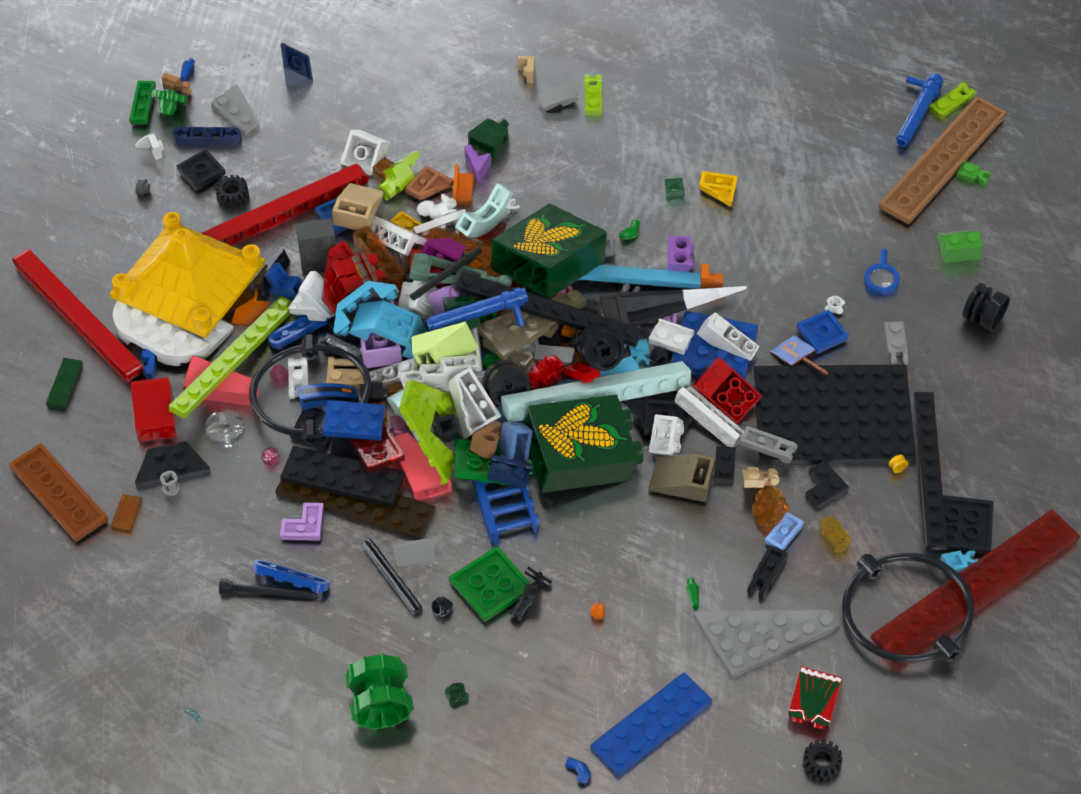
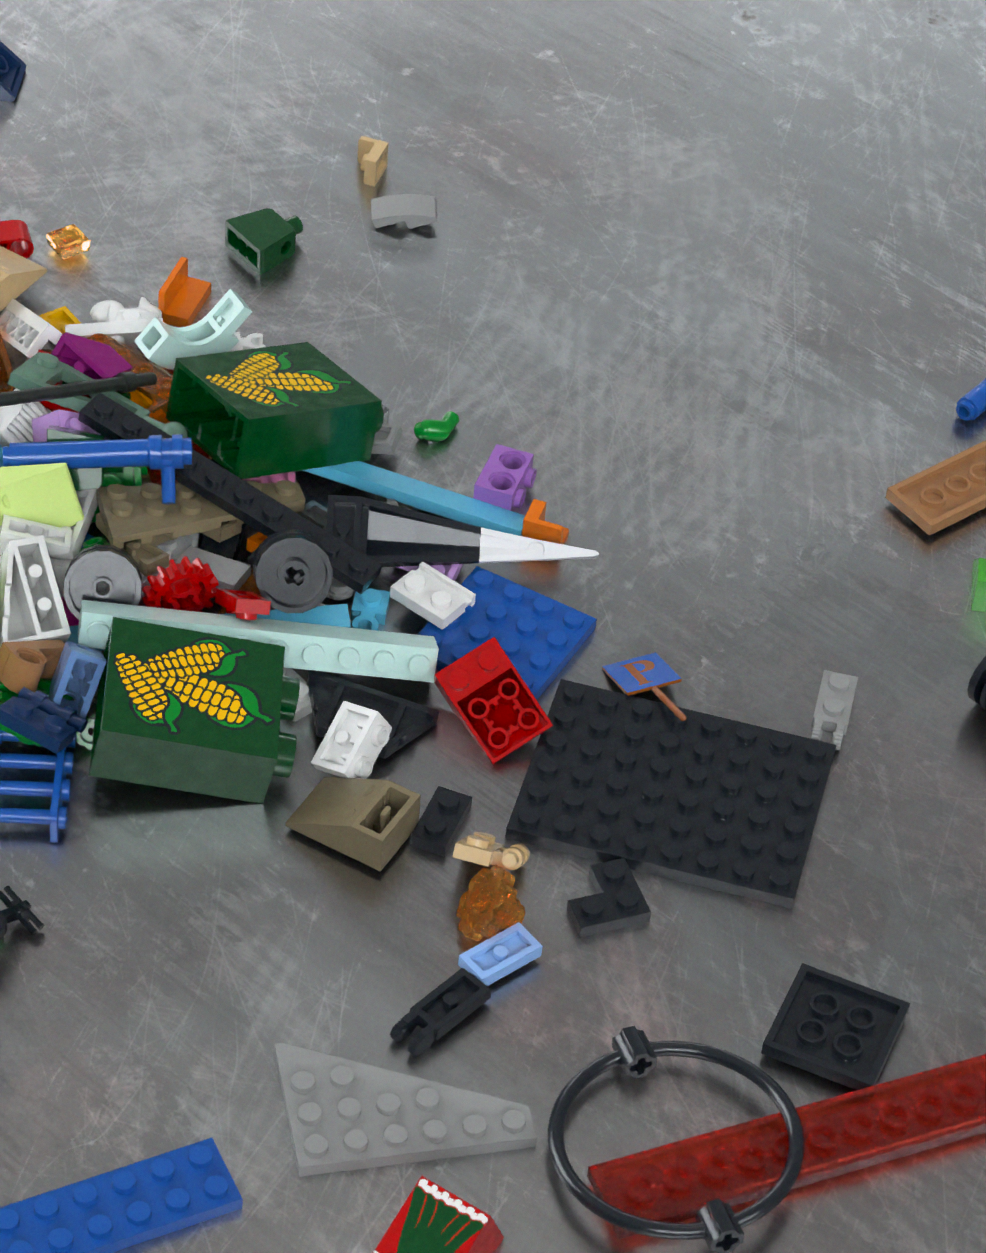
camera: 10 degrees right, 10 degrees down
white slope [340,130,390,176] -> none
lime plate [377,150,421,201] -> none
nougat wing [405,165,454,200] -> none
medium lavender slope [464,144,491,183] -> none
lime plate [584,74,602,116] -> none
orange plate [590,601,605,621] -> none
black plate [649,347,668,364] -> none
clear green plate [664,178,685,197] -> none
white fence [674,386,744,447] -> none
green bar [686,578,699,610] -> none
white slope [697,312,760,361] -> none
yellow wing [699,171,738,207] -> none
light grey plate [739,426,798,464] -> none
blue plate [796,309,849,354] -> none
clear yellow plate [819,516,851,552] -> none
white plate [825,296,845,314] -> none
blue piece [864,249,900,295] -> none
yellow bush [889,454,909,473] -> none
black plate [913,392,948,550] -> none
medium azure plate [941,550,980,573] -> none

